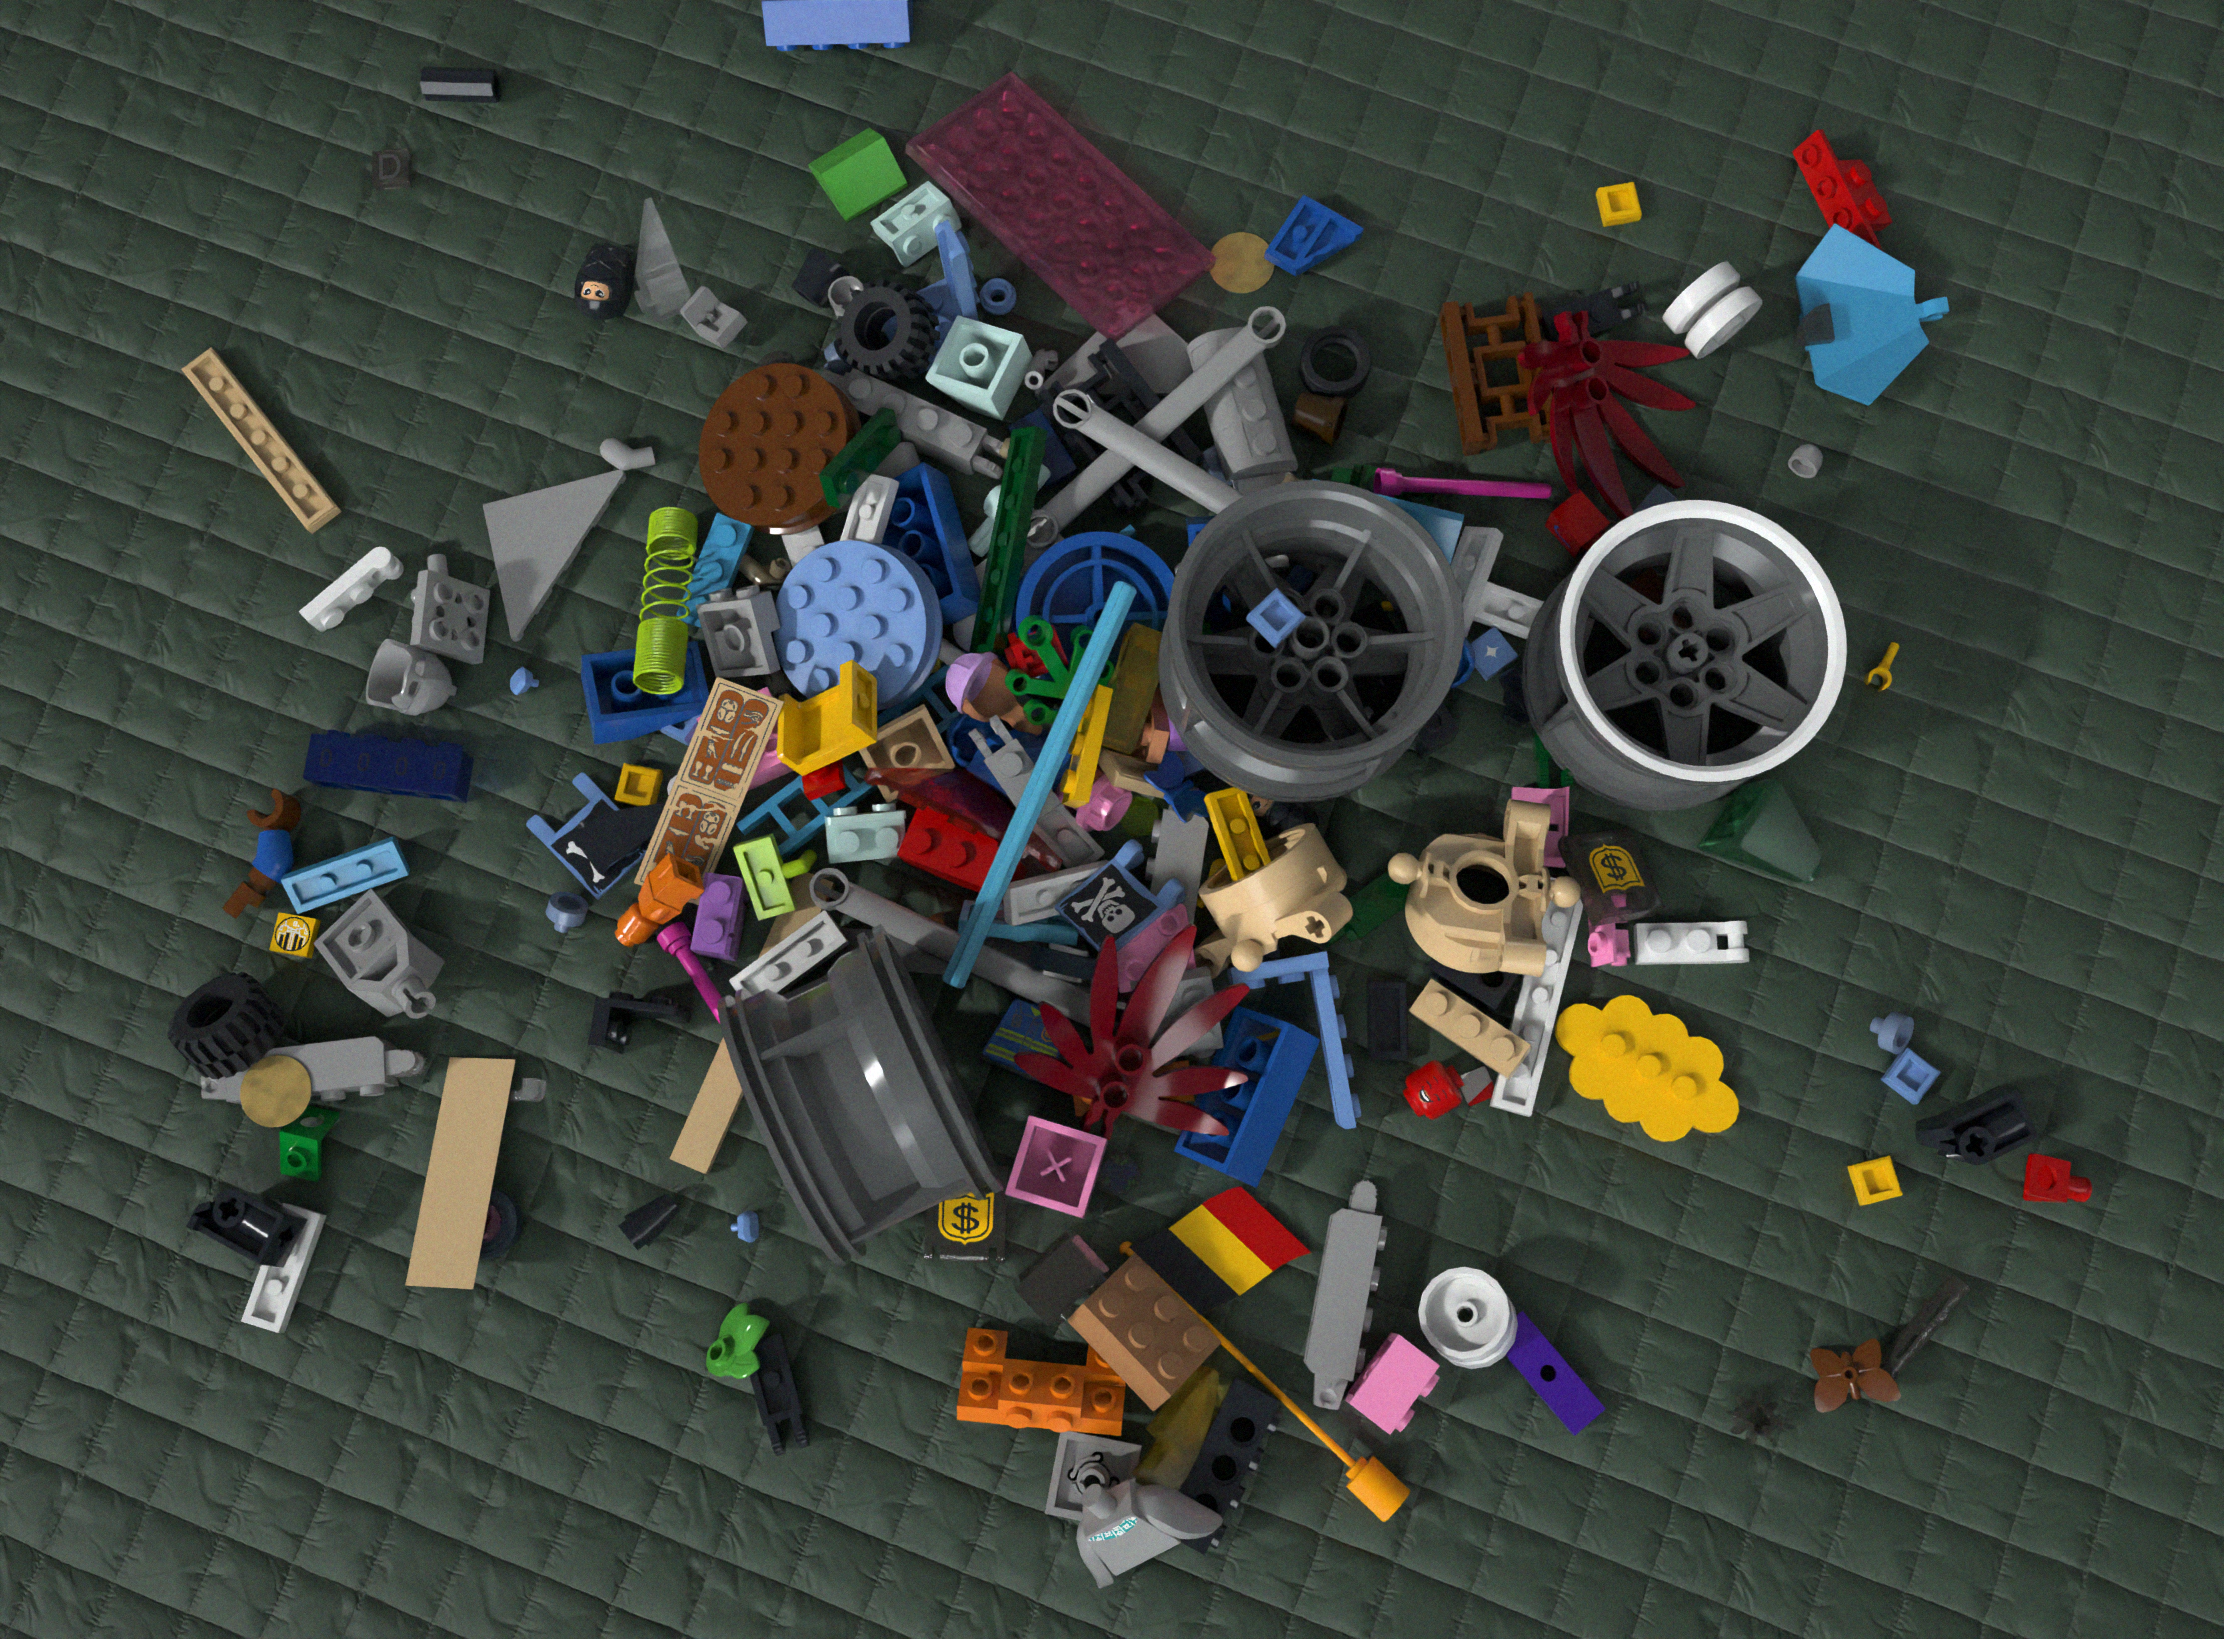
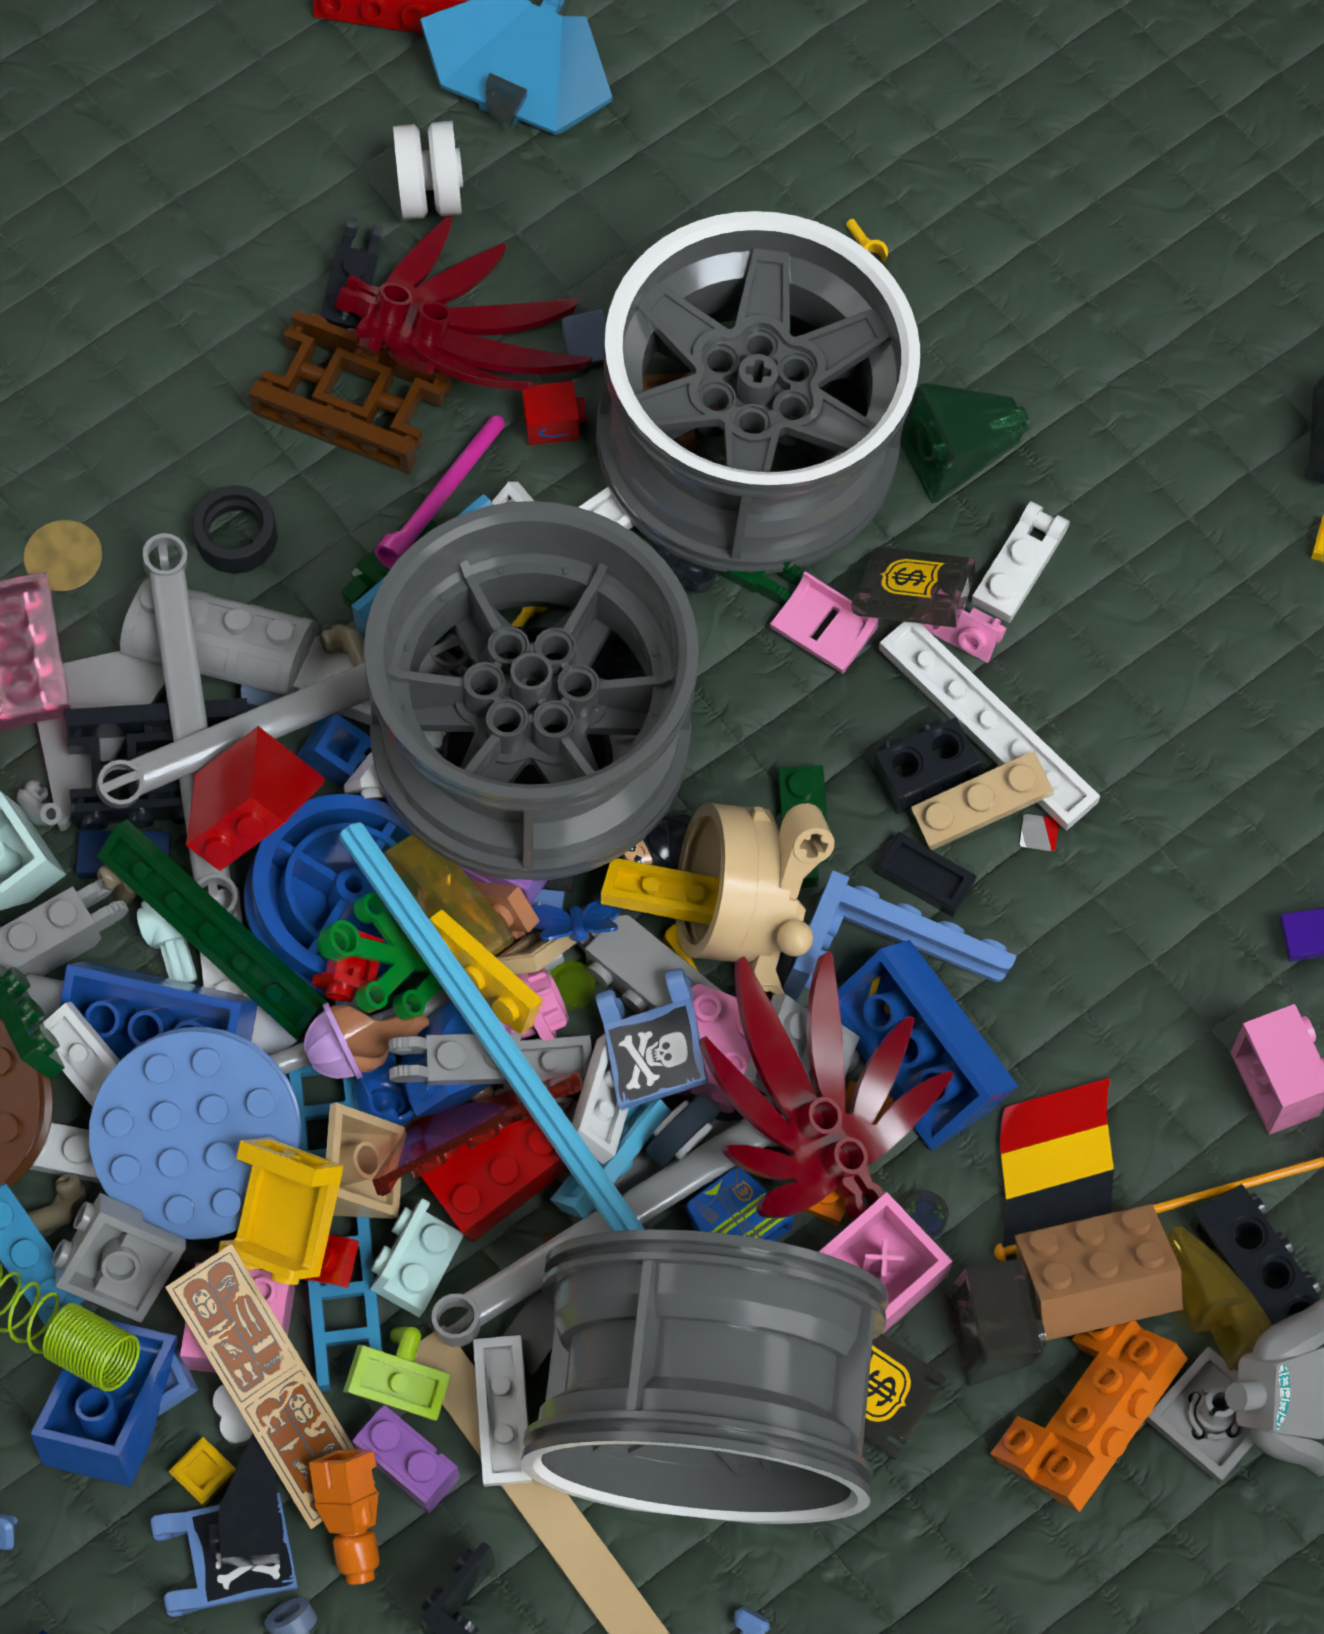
camera: 65 degrees left, 10 degrees down
dark pink piece [657,922,722,1024] -> none
medium blue tile [1246,588,1306,648] -> none
blue wing [1264,194,1364,277] -> none
dark brown piece [1291,392,1349,446] -> none
light grey hinge [1303,1180,1387,1410] -> none
tan piece [1388,799,1581,977] -> none
red head [1402,1060,1465,1120] -> none
white wheel [1418,1267,1518,1369] -> none
yellow plate [1554,995,1739,1142] -> none
yellow tile [1596,182,1642,227] -> none
light grey hinge [1788,444,1823,478] -> none
sand blue tile [1870,1011,1914,1054] -> none
medium blue tile [1880,1047,1941,1105] -> none
none -> red slope [186,726,324,871]

